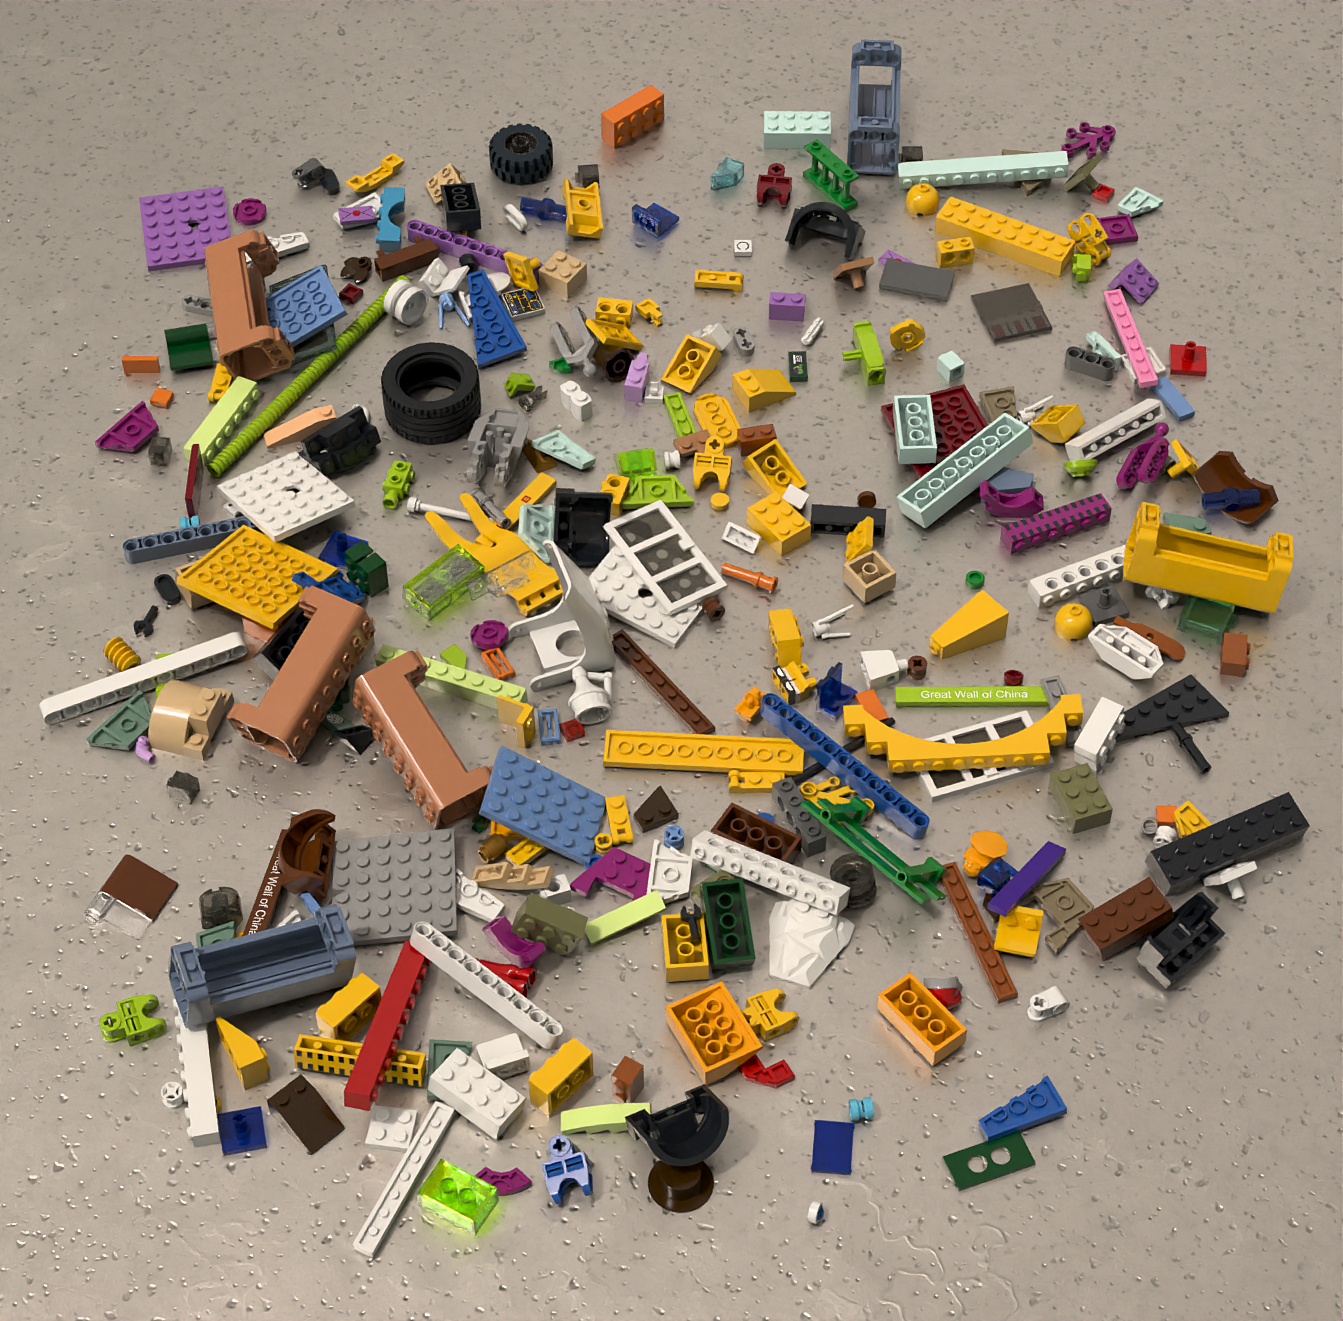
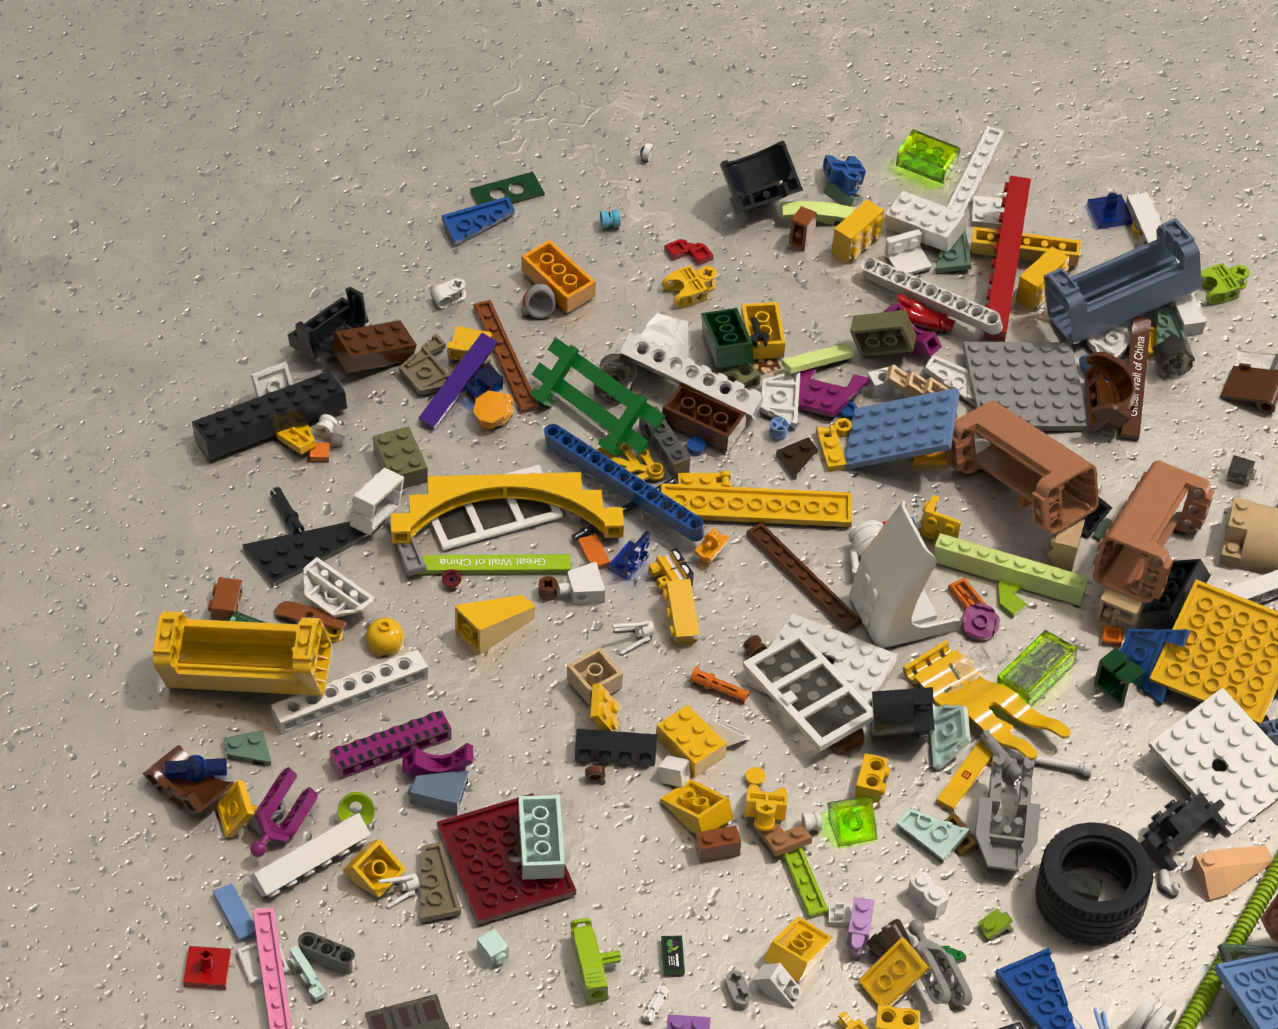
camera: 175 degrees right, 0 degrees up
yellow slope [215,1016,270,1090] -> none
dark brown slope [267,1074,345,1155] -> none
clear blue tile [318,531,369,571] -> none
lime brick [382,460,415,509] -> none
magenta tile [469,1167,532,1196] -> none
clear smoke piece [518,386,548,412] -> none
lime wing [622,475,694,509] -> none
light orange slope [665,981,763,1085] -> none
yellow tile [693,393,741,449] -> none
yellow slope [732,369,796,412] -> none
clear blue piece [811,1120,855,1175] -> none
yellow plate [889,319,925,351] -> none
light aqua brick [897,413,1033,528] -> none
green tile [965,571,985,589] -> none
dark grey tile [1078,585,1130,627] -> none

